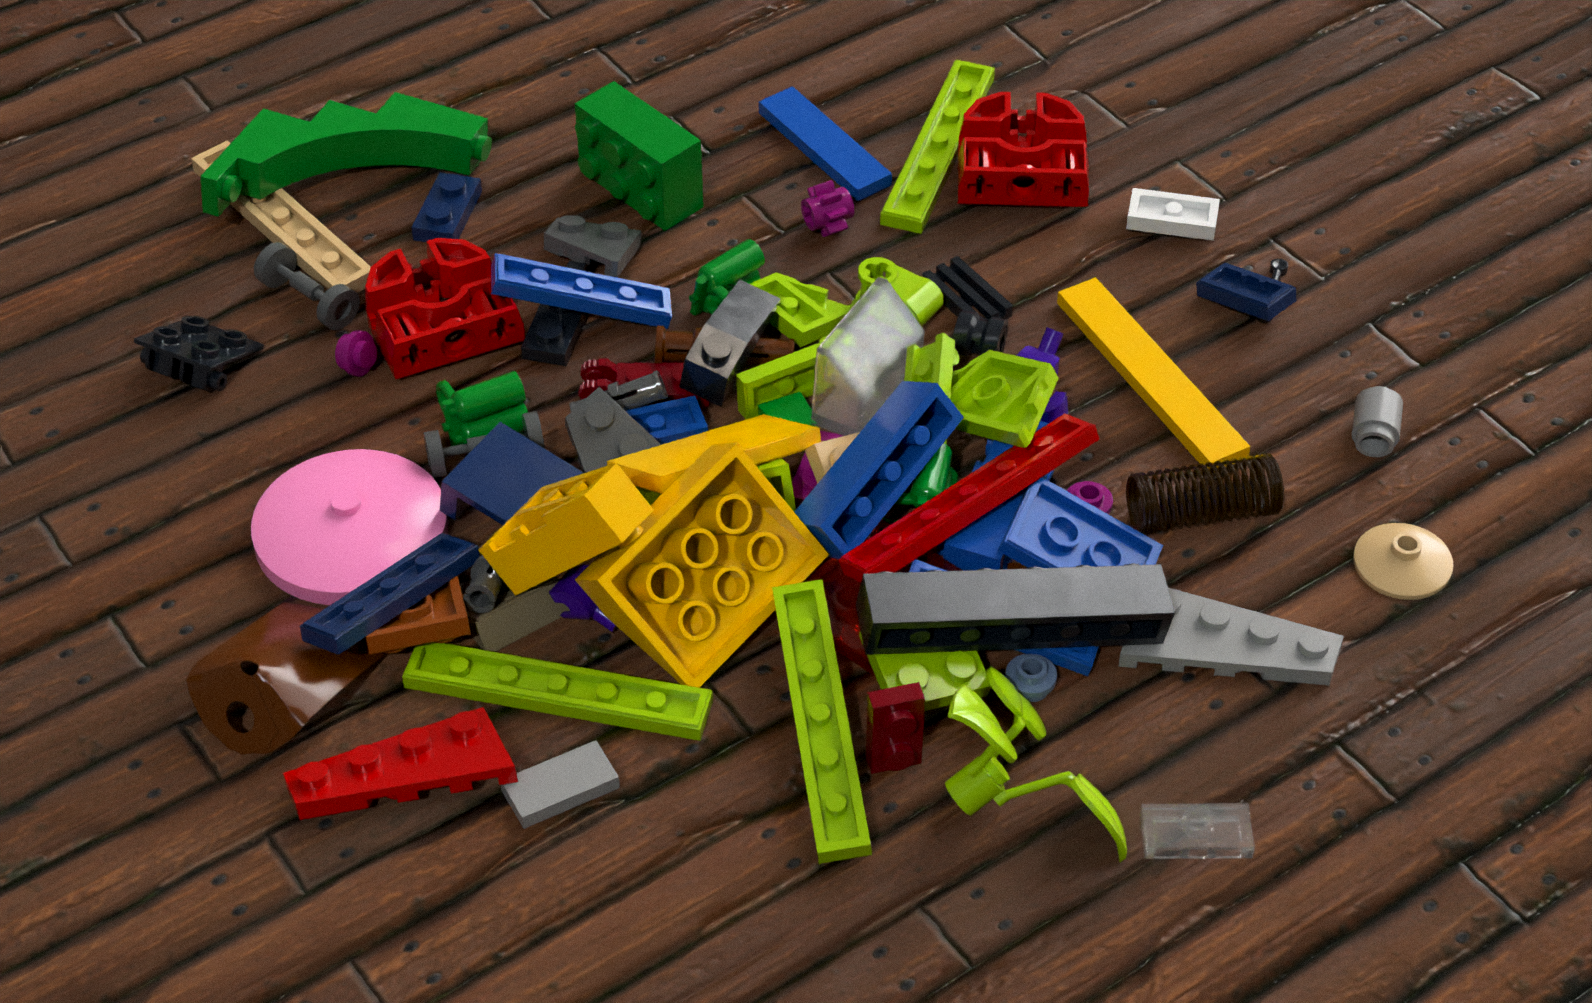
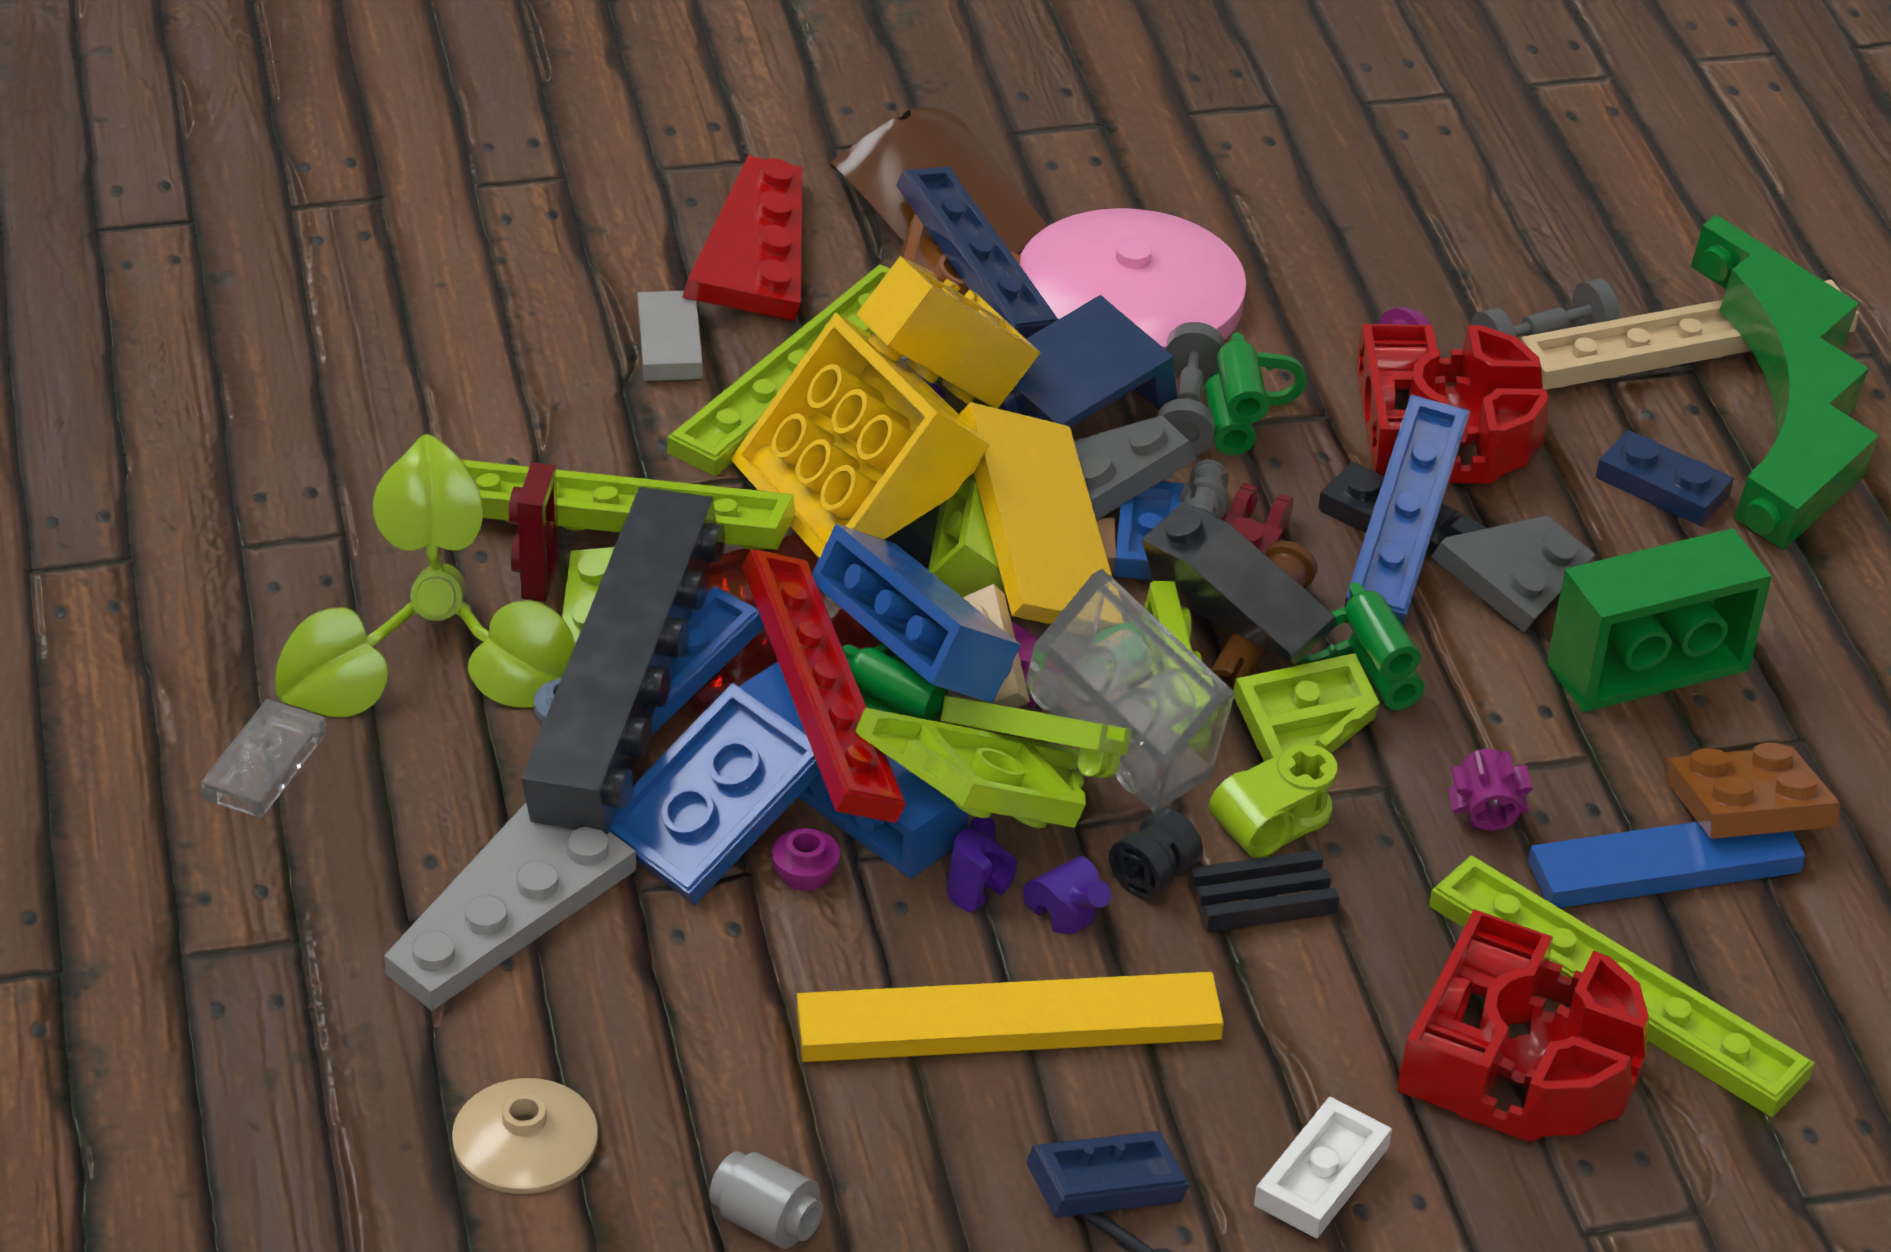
camera: 110 degrees right, 5 degrees down
black hinge [134,316,264,393] -> none
dark brown piece [1126,453,1284,535] -> none
none -> dark orange plate [1666,743,1840,839]

